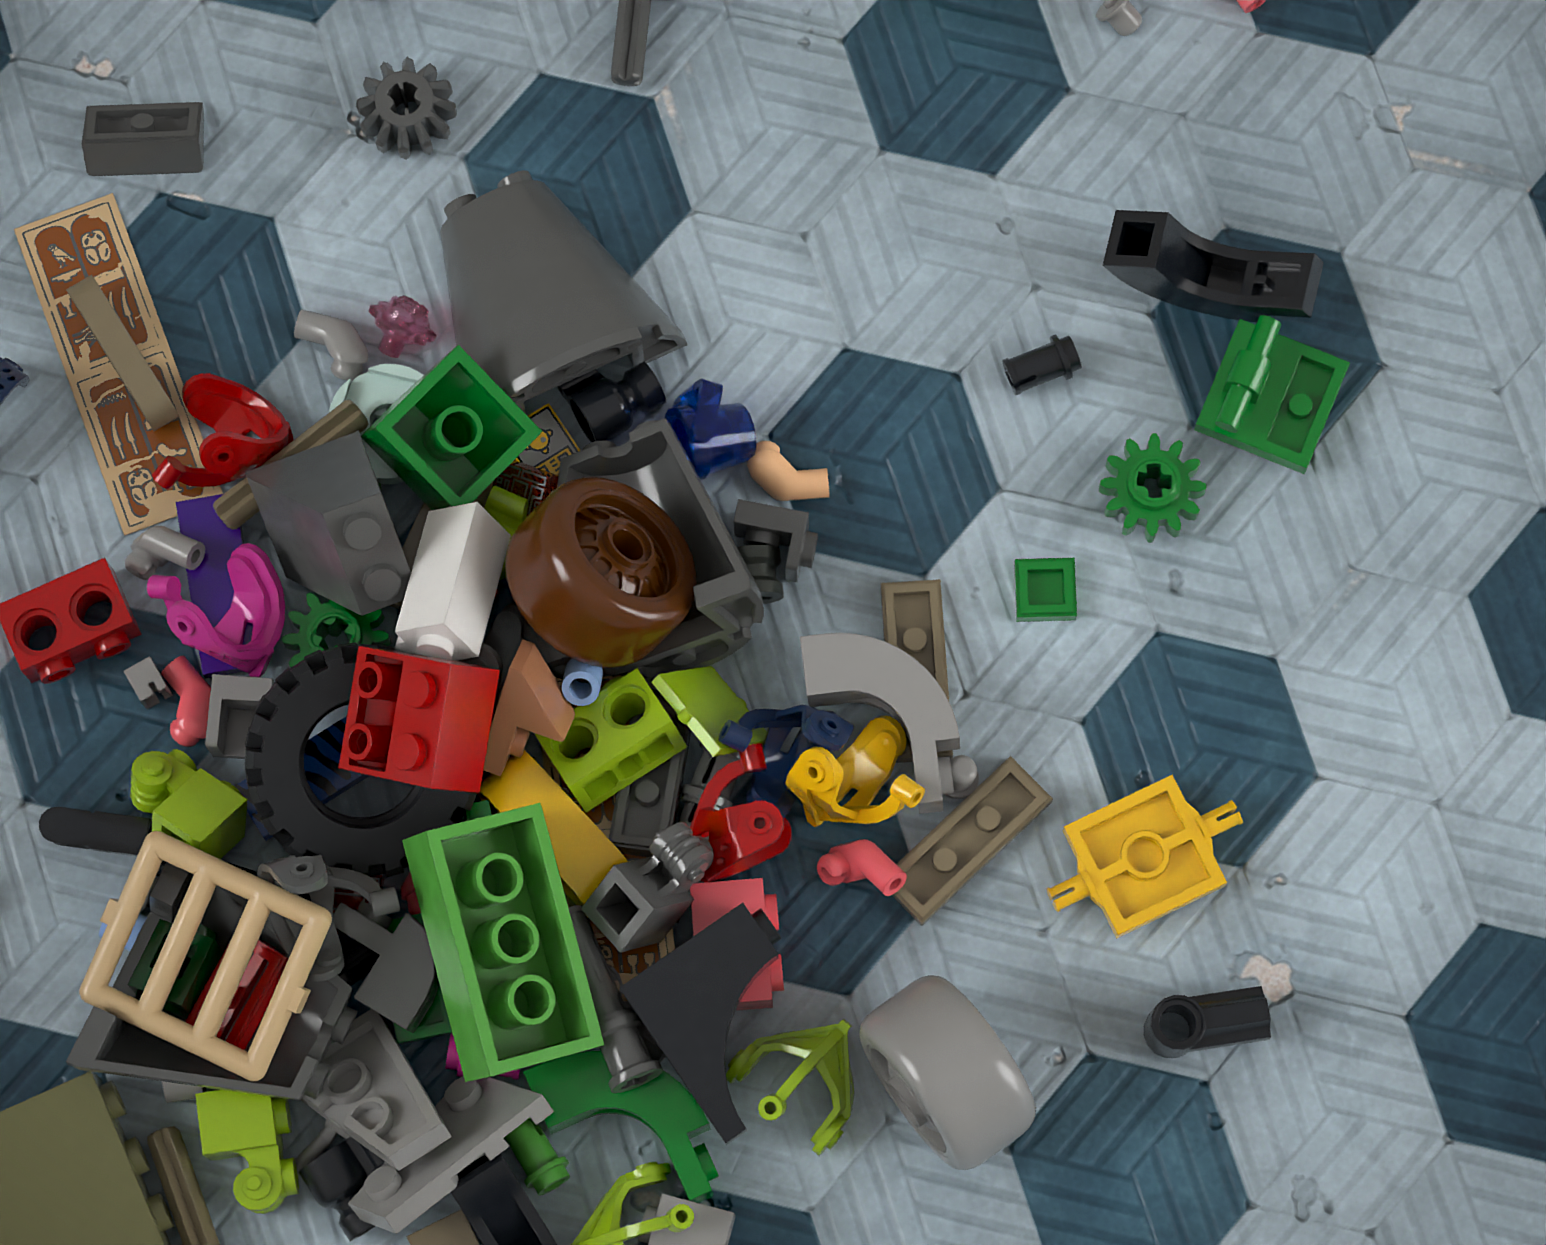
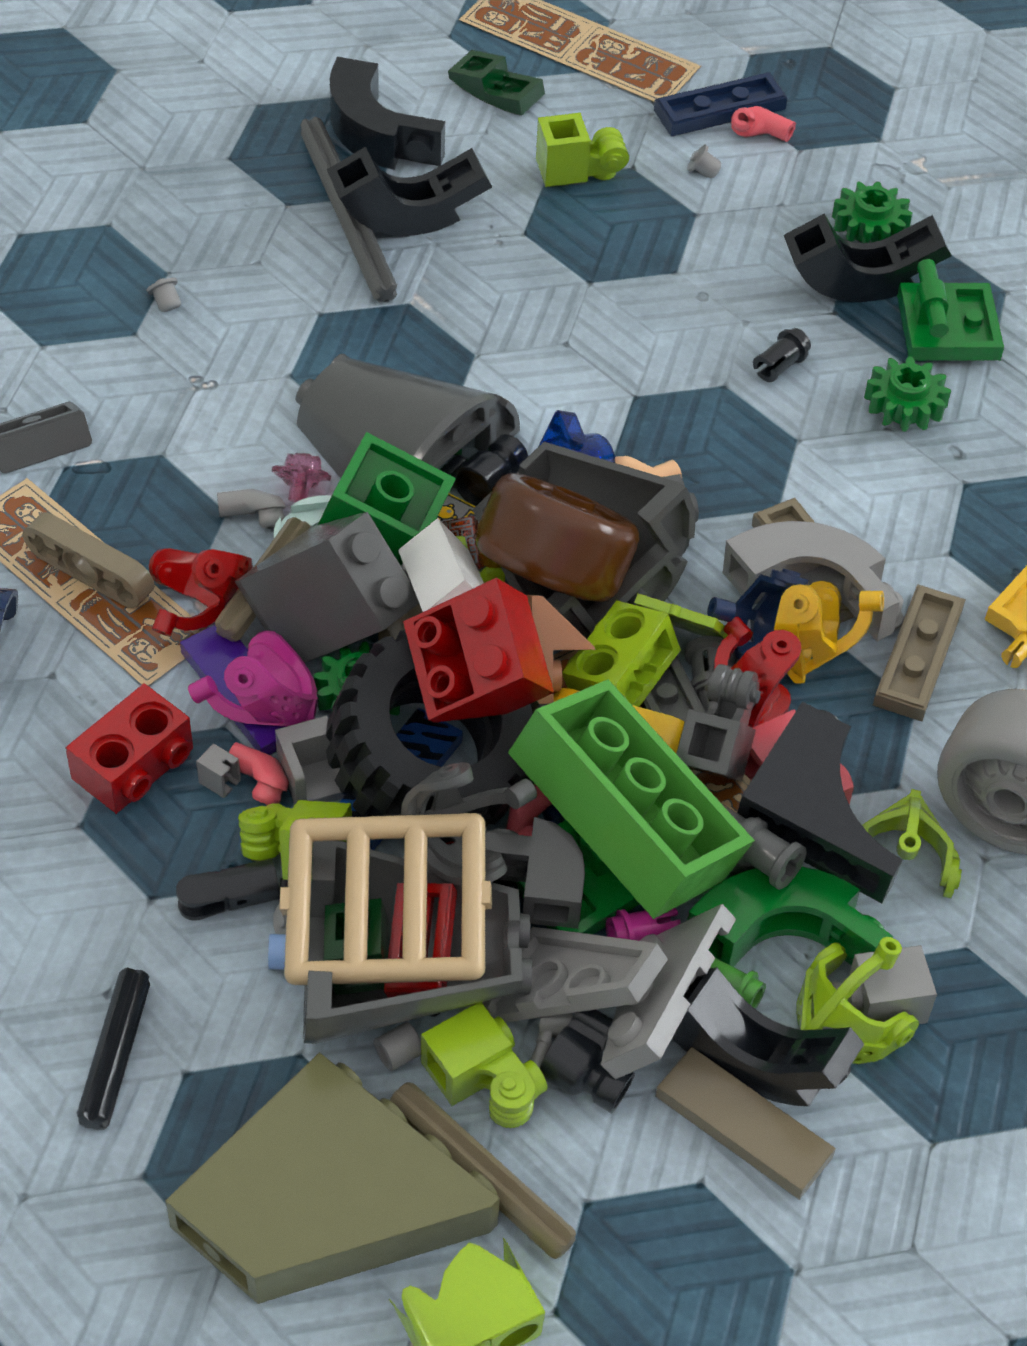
camera: 30 degrees left, 25 degrees down
light grey arm [125,526,205,580] -> none
dark grey gear [356,56,457,160] -> none
light blue piece [562,659,603,706] -> none
coral arm [817,839,907,896] -> none
green tile [1014,557,1077,622] -> none
none -> green gear [832,181,913,243]

